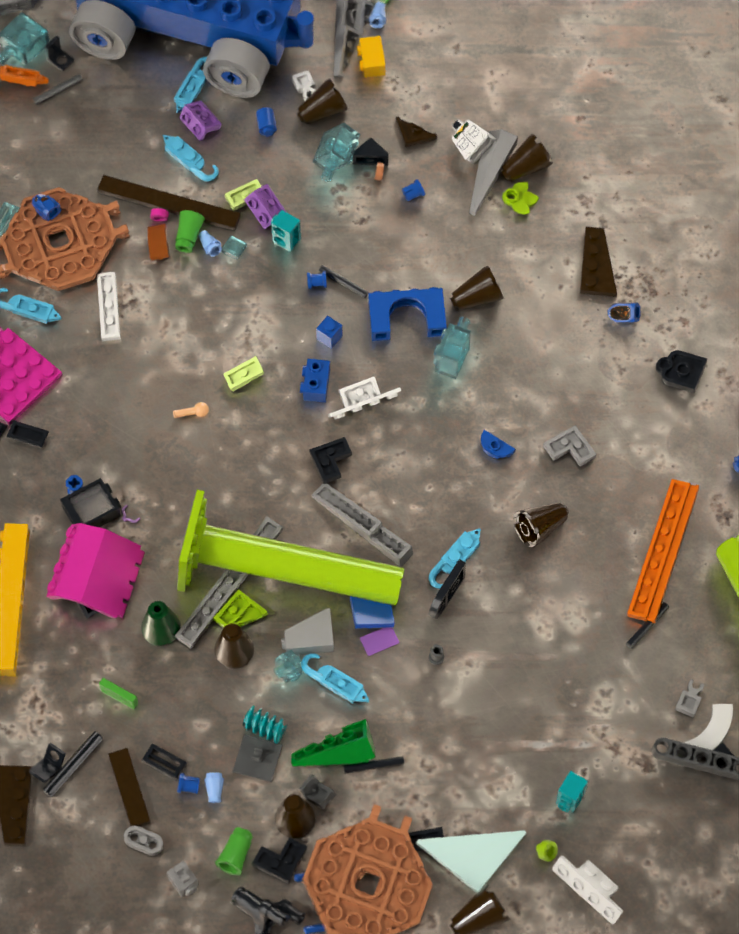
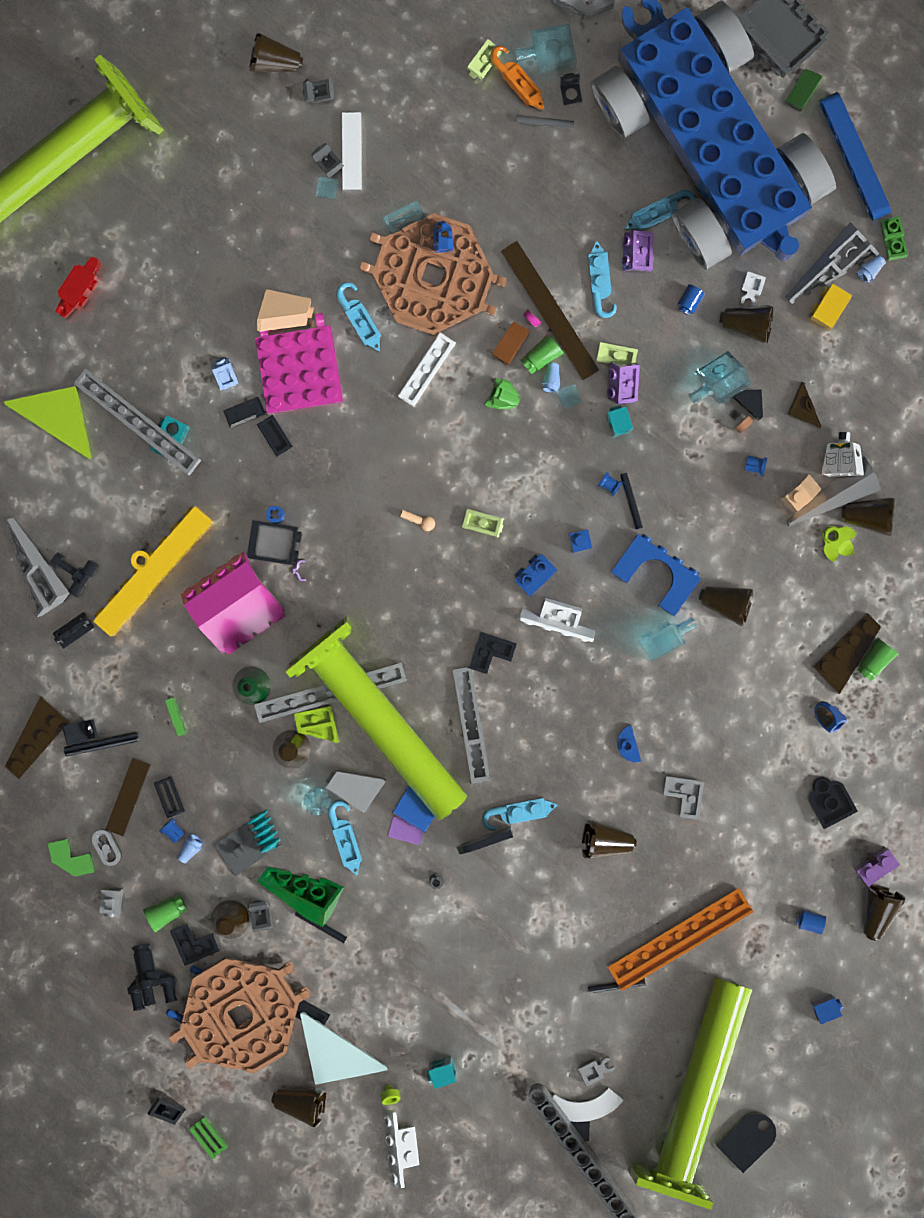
camera: 40 degrees right, 25 degrees up
none -> bright green tile [48,839,95,876]
none -> bright green brick [485,378,520,410]
none -> light nougat slope [780,474,821,513]
none -> bright green plant [857,638,899,681]

